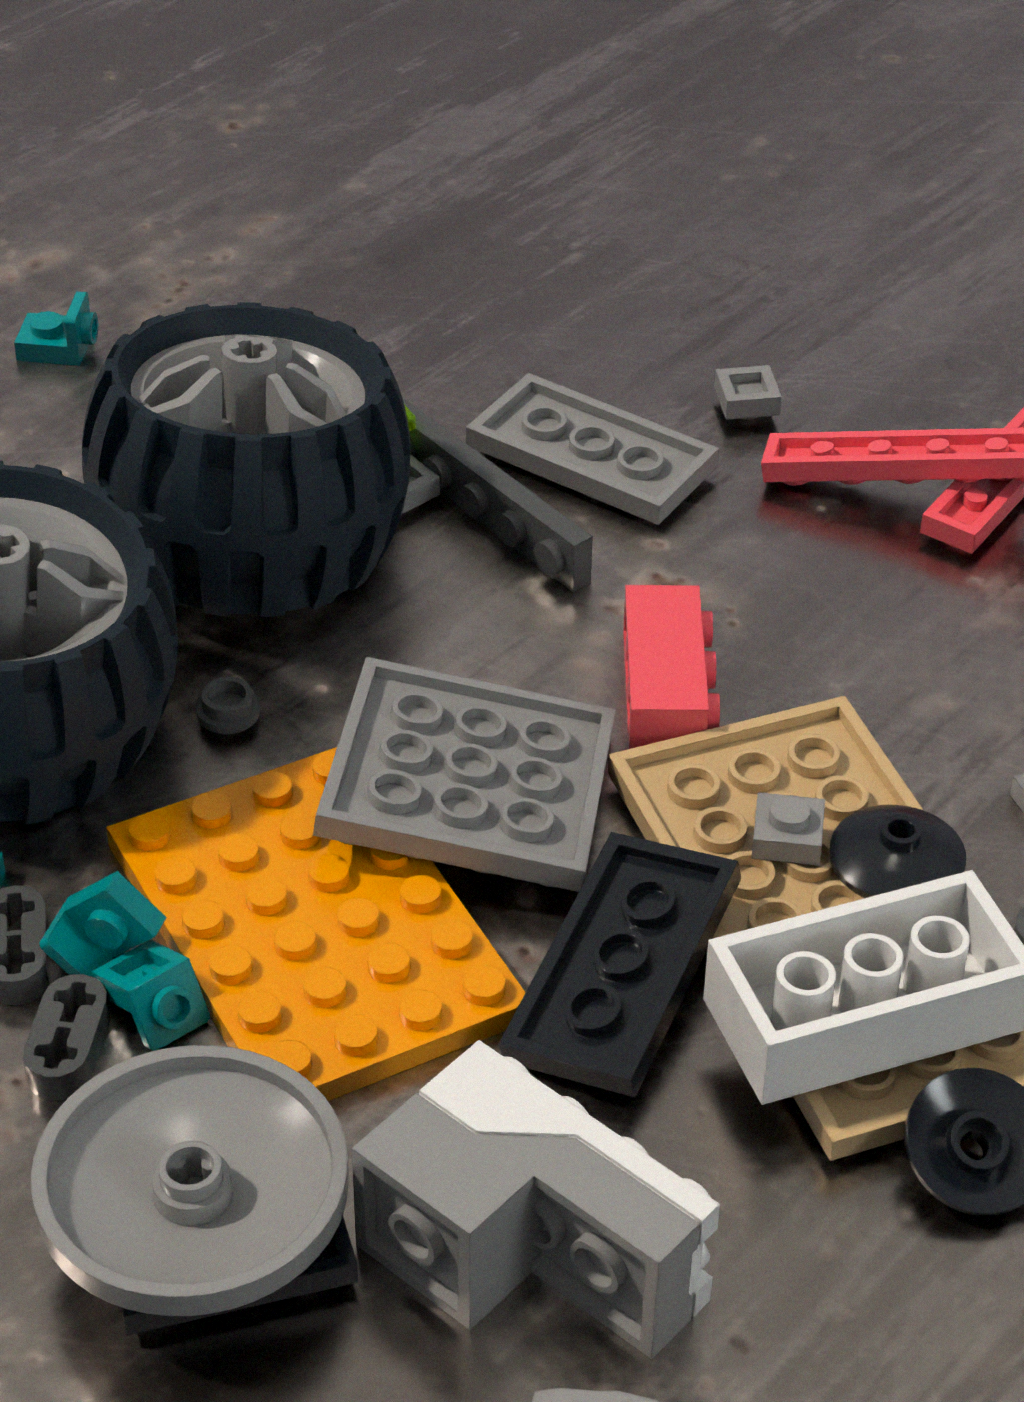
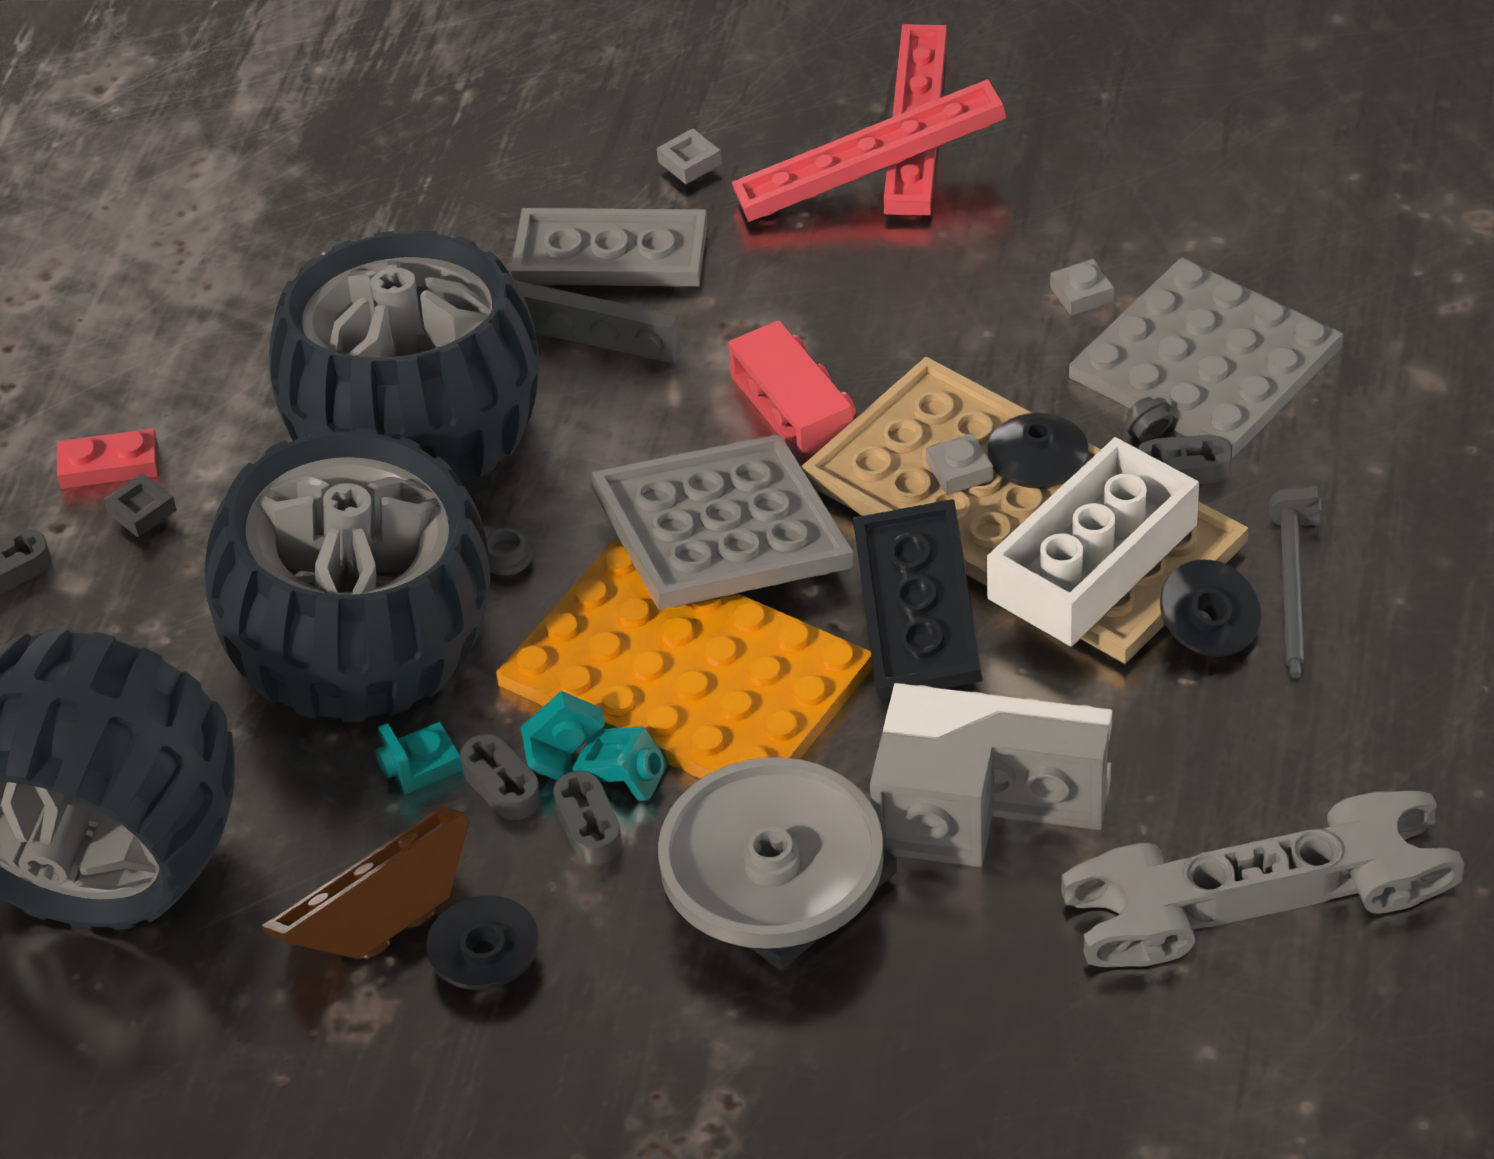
camera: 25 degrees left, 5 degrees up
teal bracket [14,291,99,366] -> none

